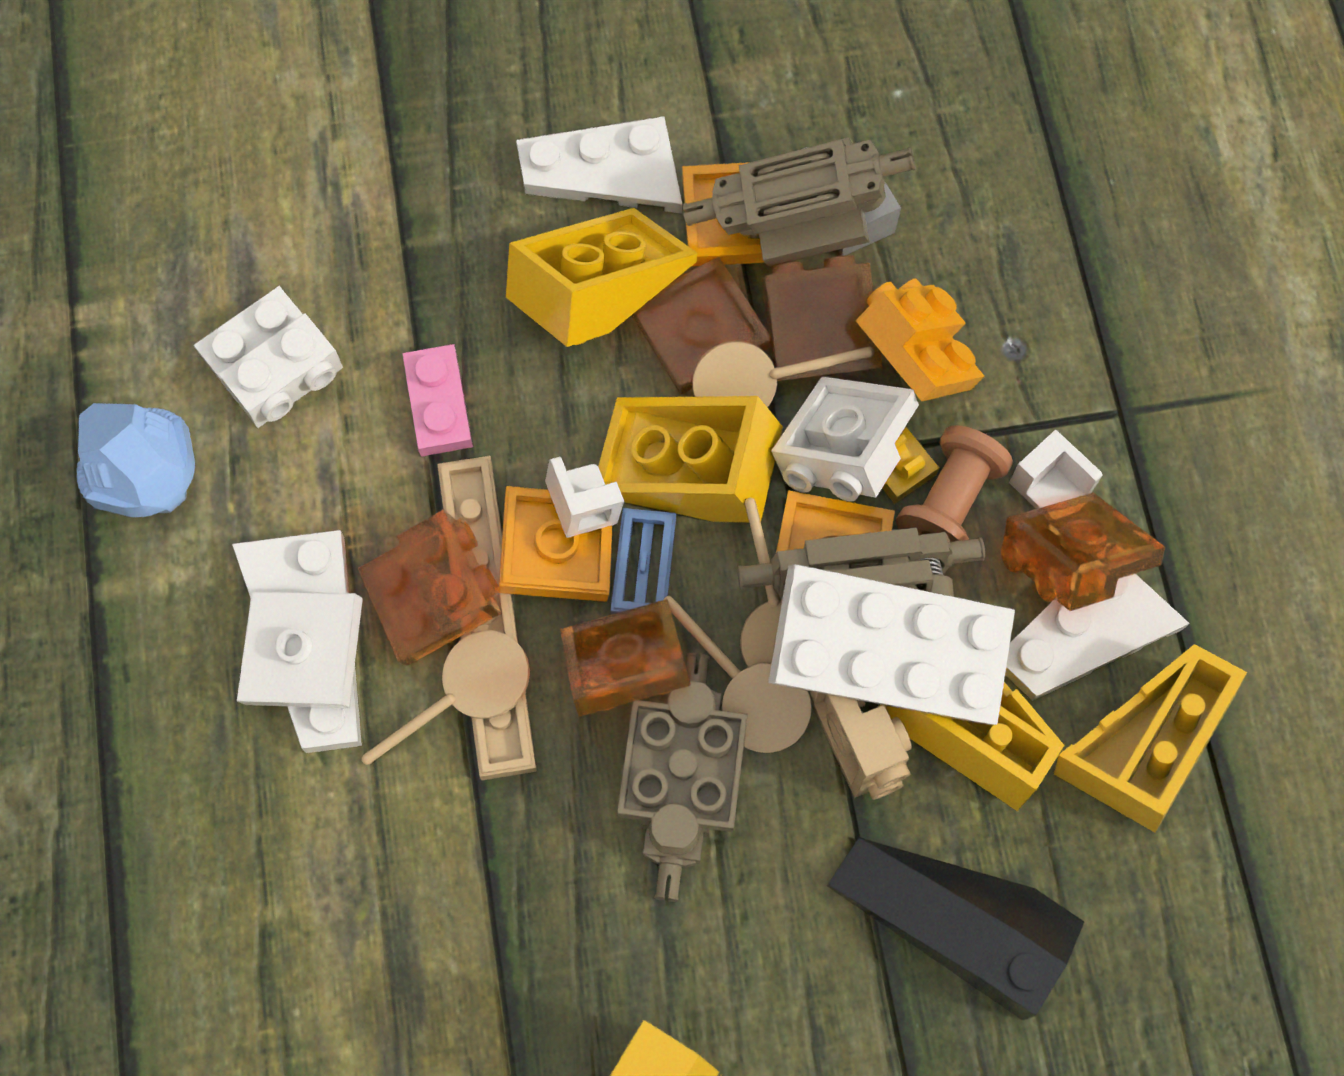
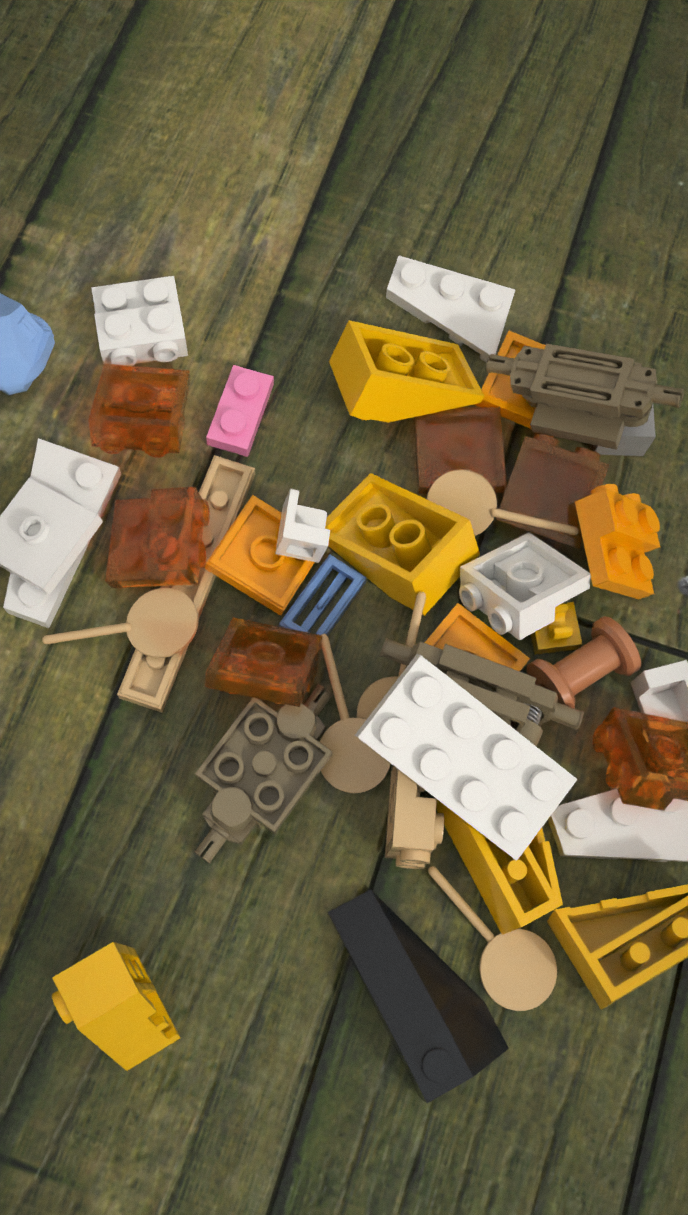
camera: 20 degrees right, 0 degrees up
none -> clear orange plate [88,364,190,458]
none -> tan piece [428,866,557,1011]

